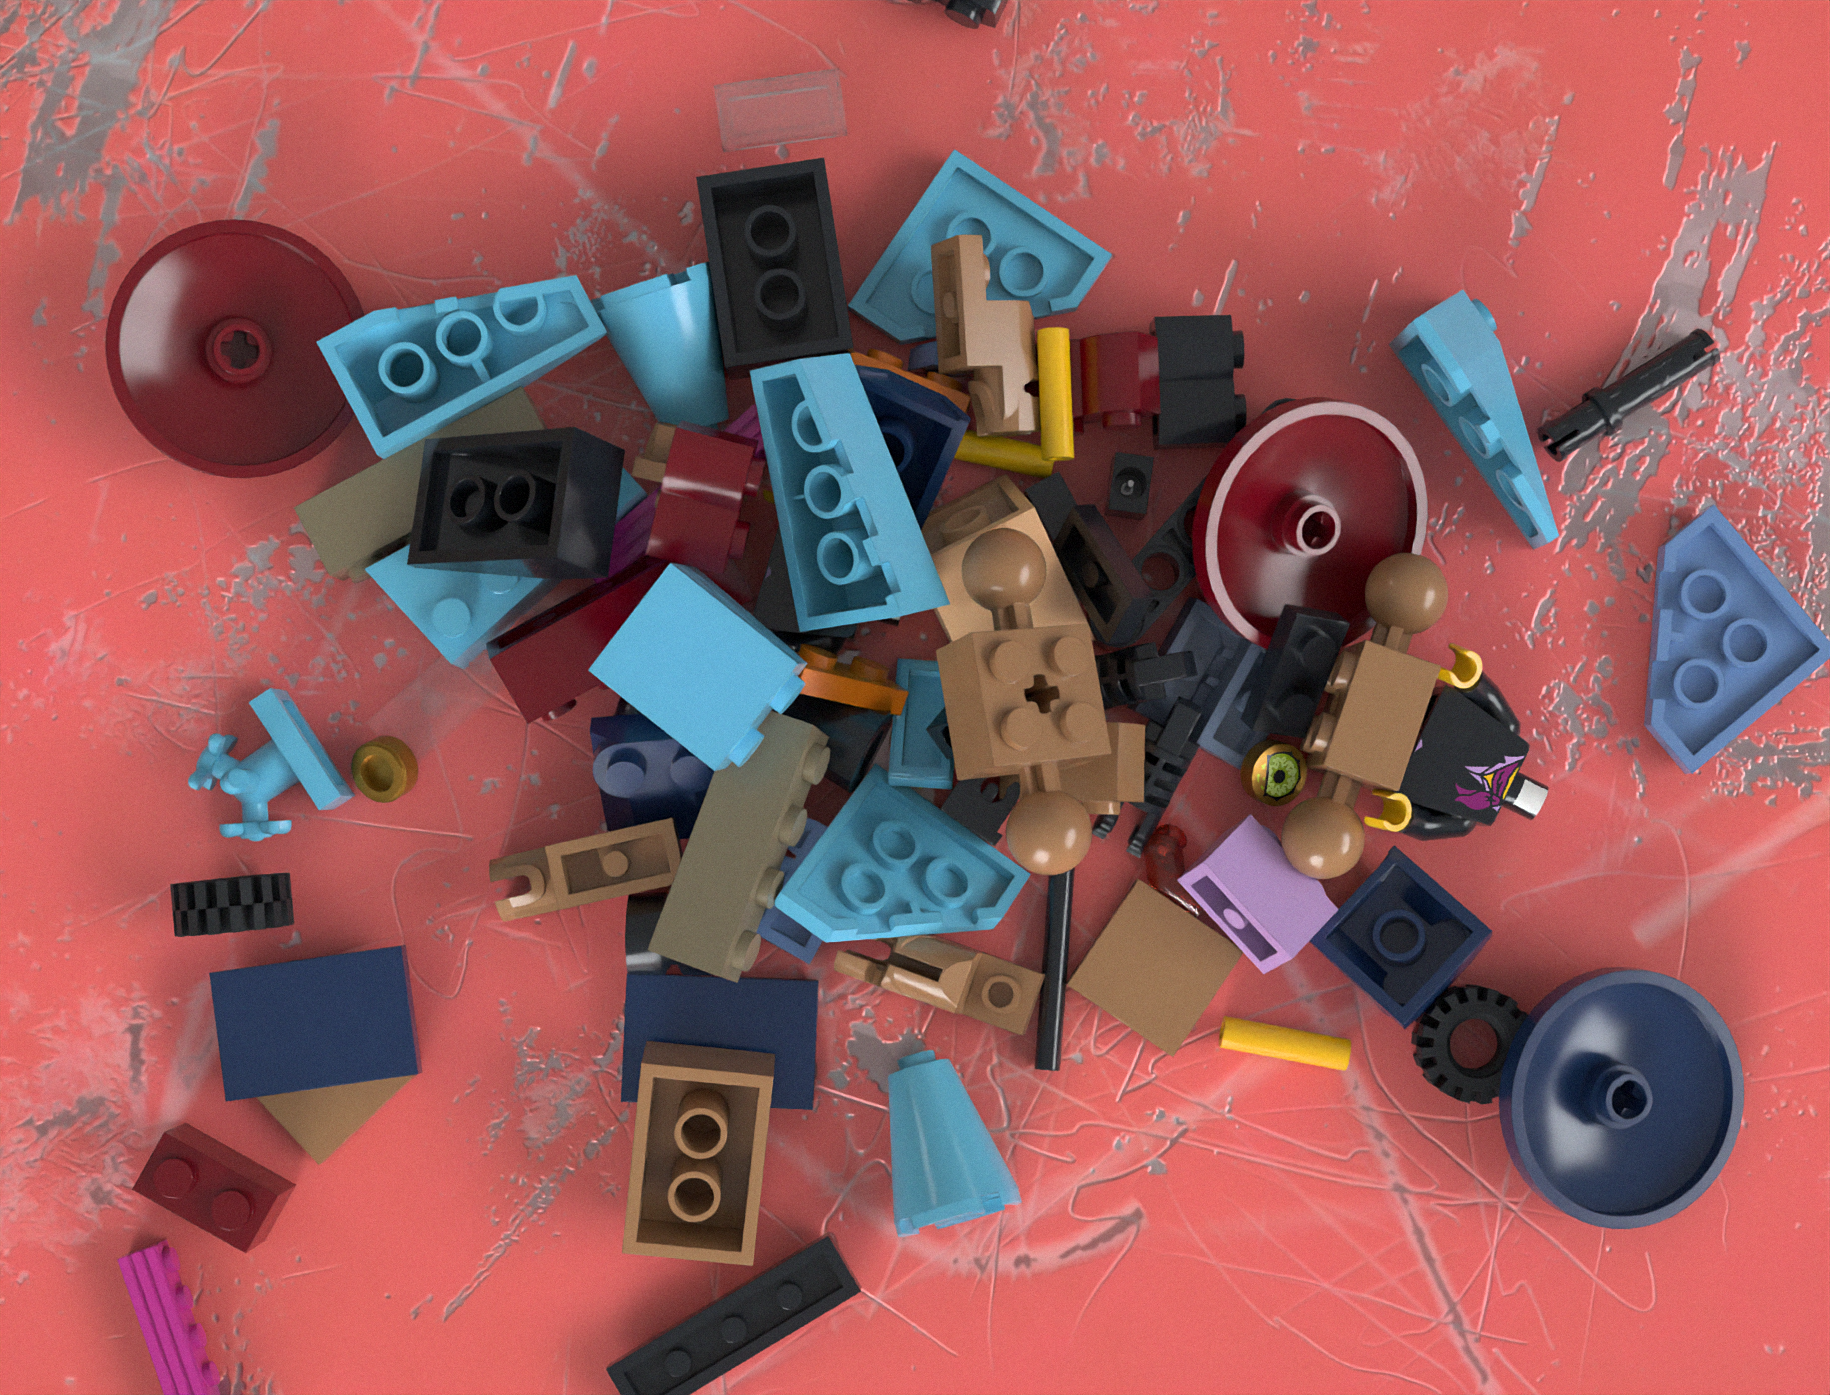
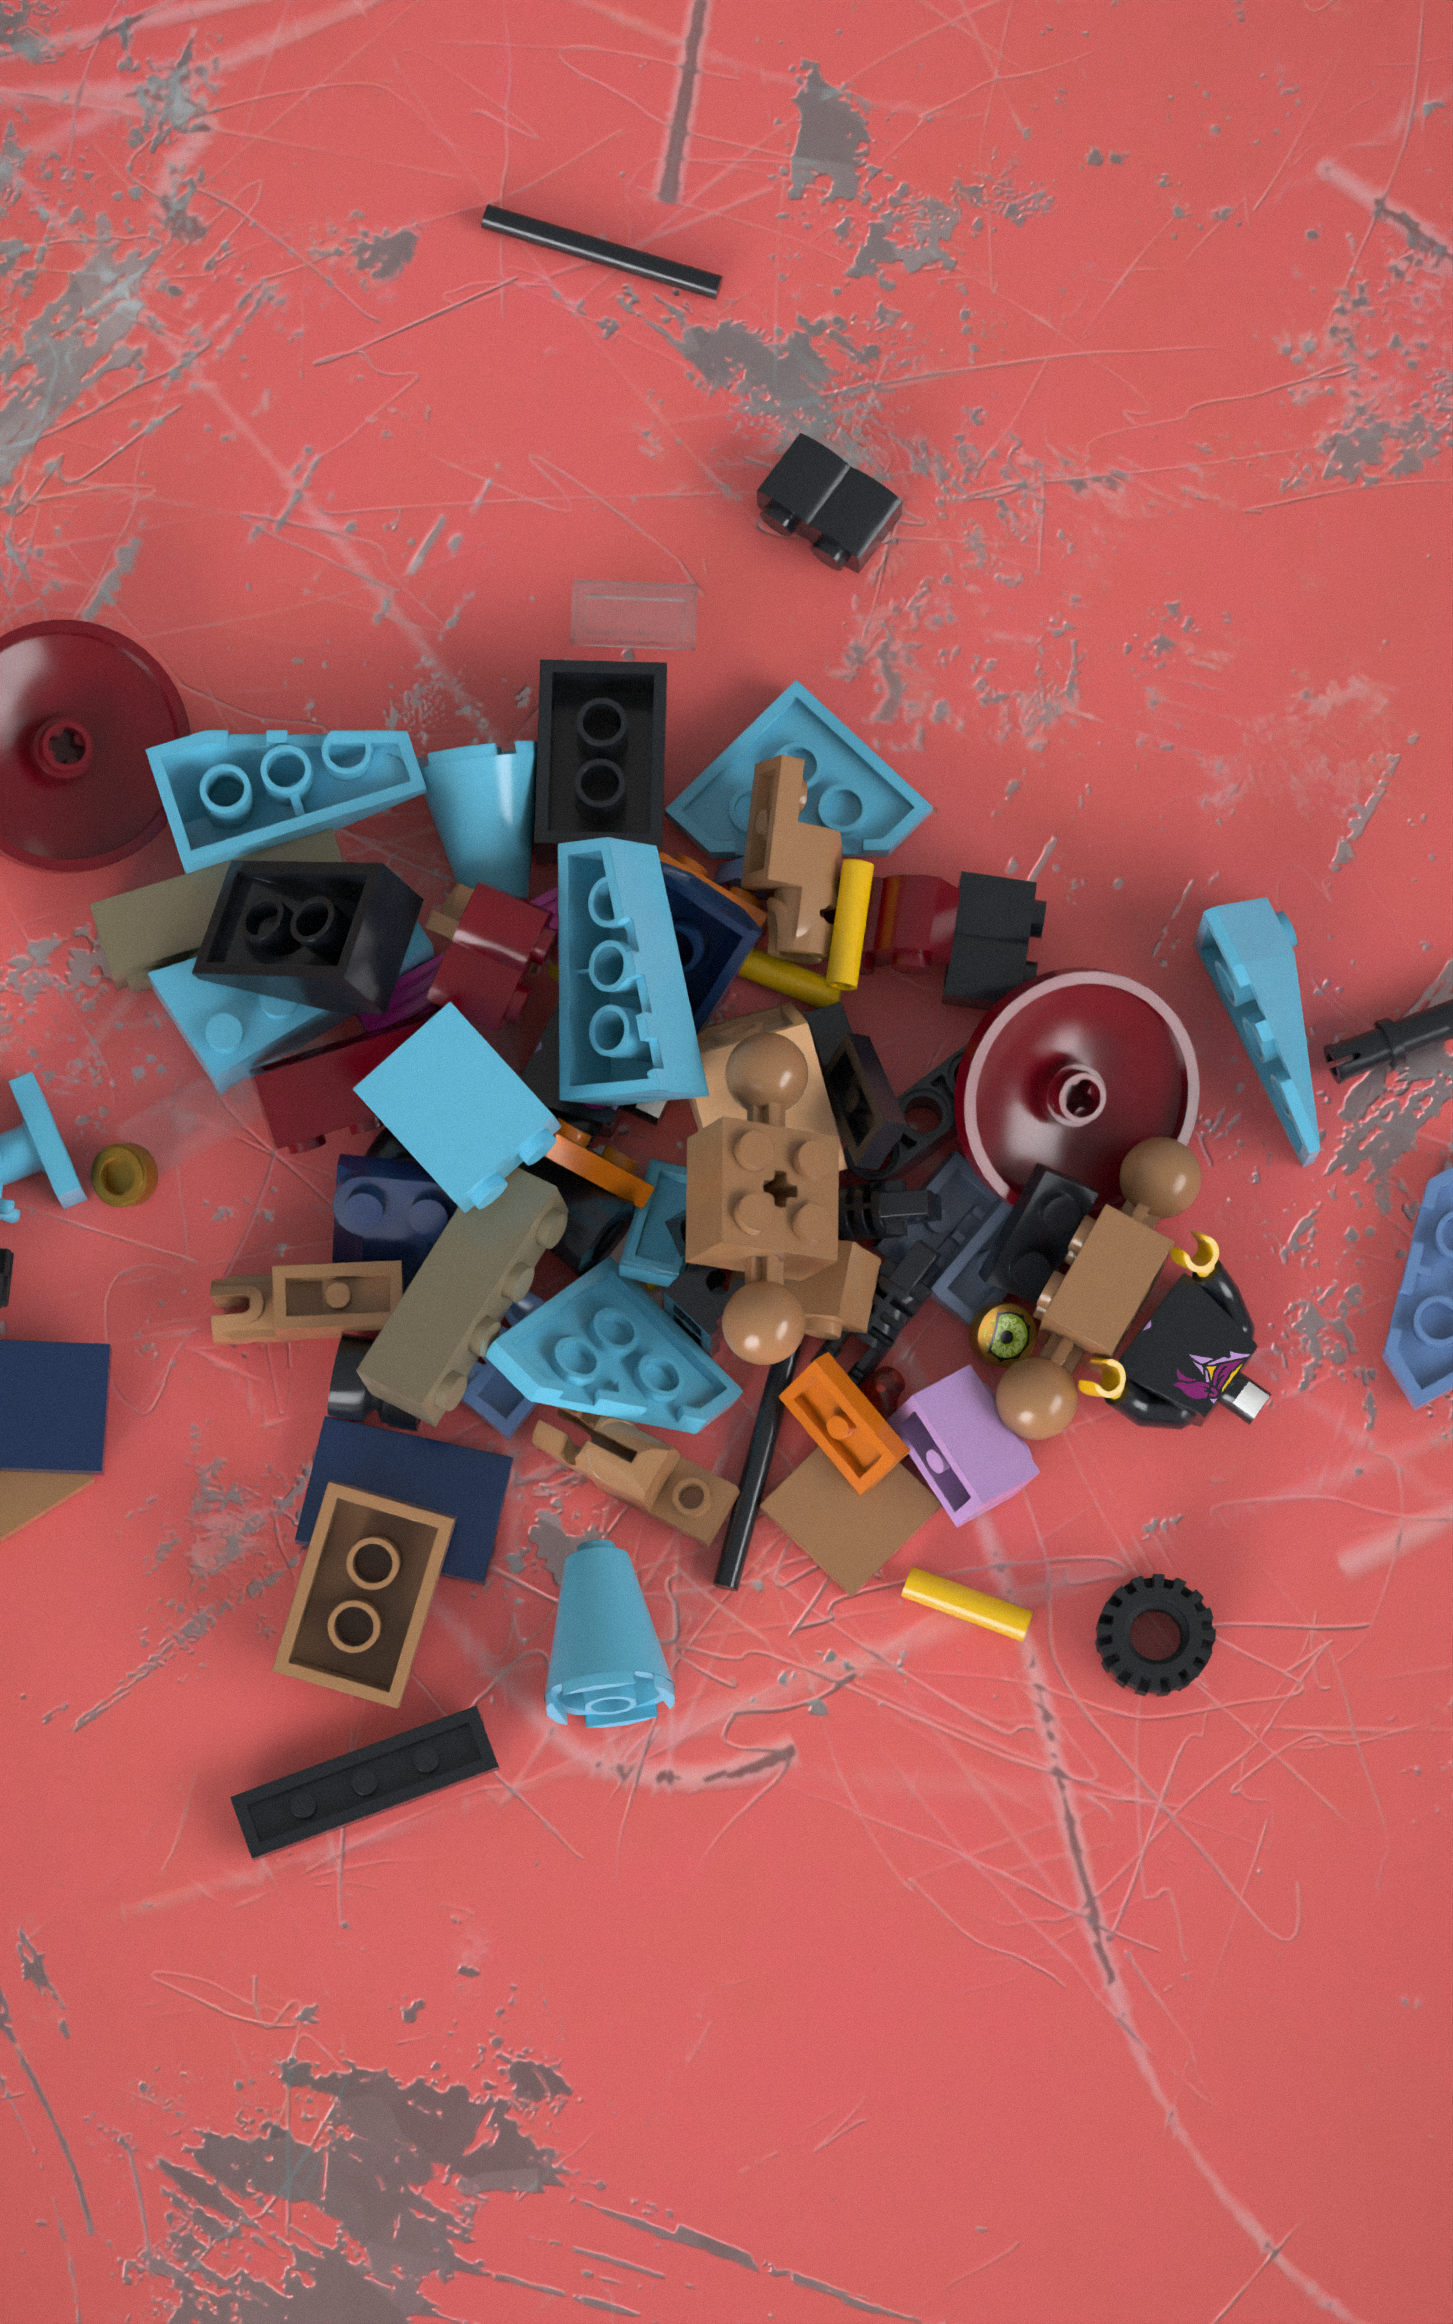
camera: 10 degrees right, 10 degrees down
black piece [1104,452,1154,520] -> none
dark blue slope [1309,845,1492,1029] -> none
dark blue dish [1499,967,1744,1229] -> none
none -> orange plate [778,1352,910,1495]

